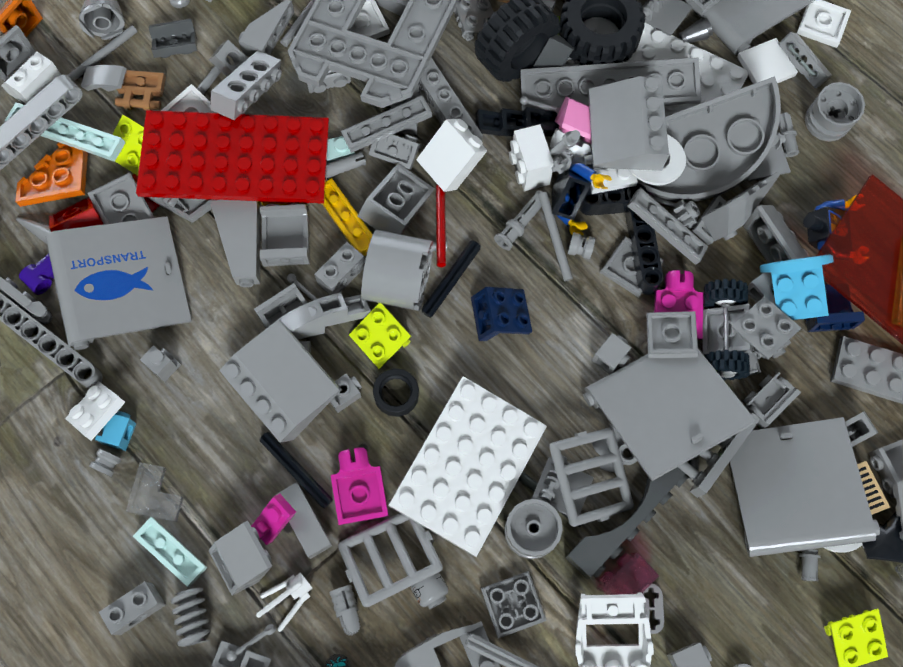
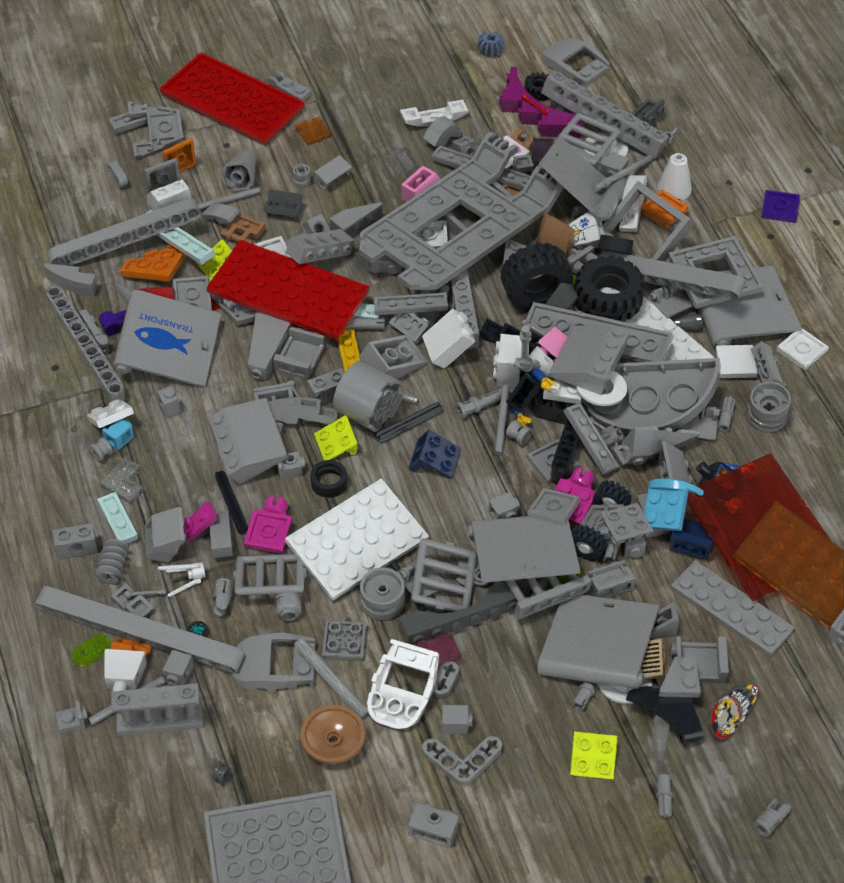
camera: 25 degrees right, 20 degrees down
red bar [436,185,446,267] -> none

